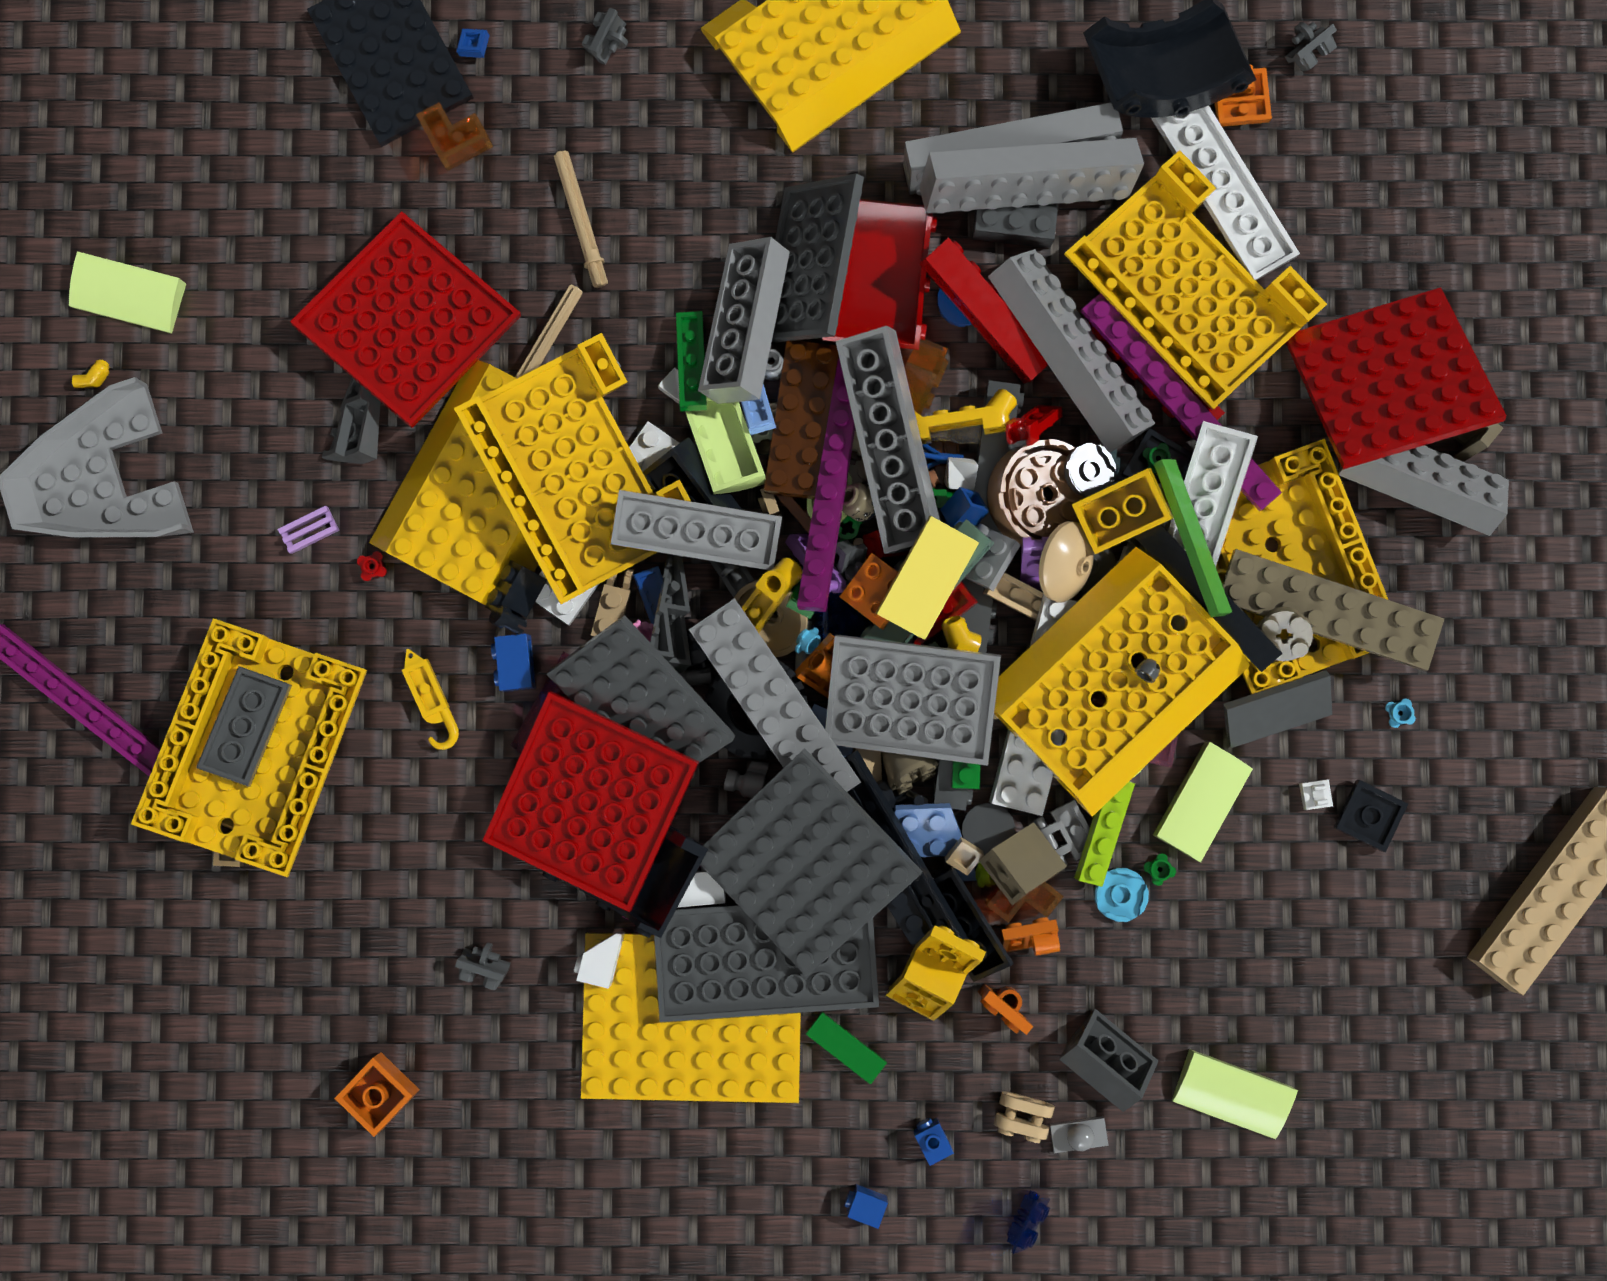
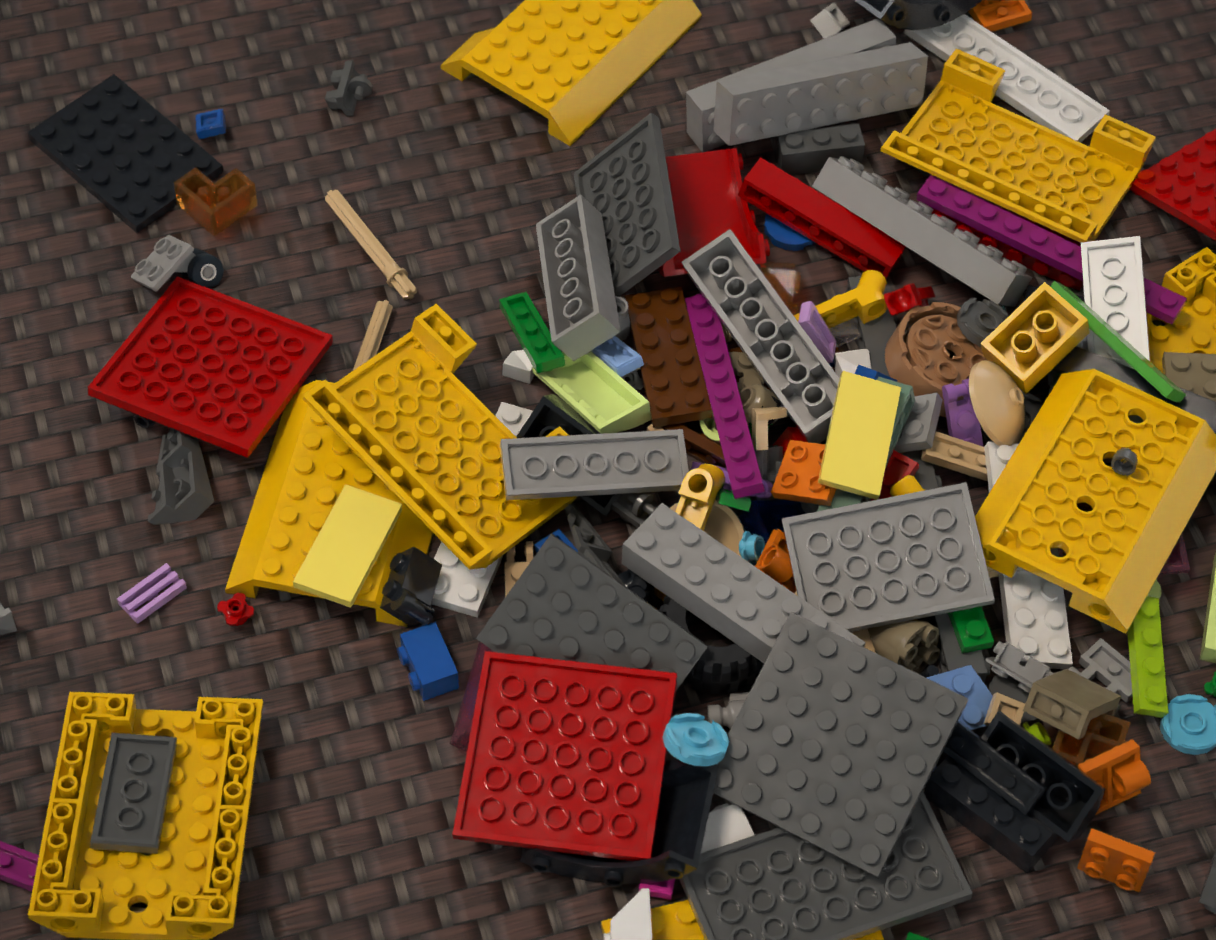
camera: 20 degrees left, 30 degrees down
yellow plate [402,649,459,750] -> none
yellow bracket [886,925,986,1021] -> none
none -> light grey plate [131,235,224,292]
none -> light yellow tile [293,484,403,608]
none -> medium azure tile [662,713,729,767]
none -> tan tile [751,407,787,450]
none -> lavender tile [798,301,837,363]
none -> white slope [810,3,850,39]
none -> light grey hinge [985,641,1054,693]

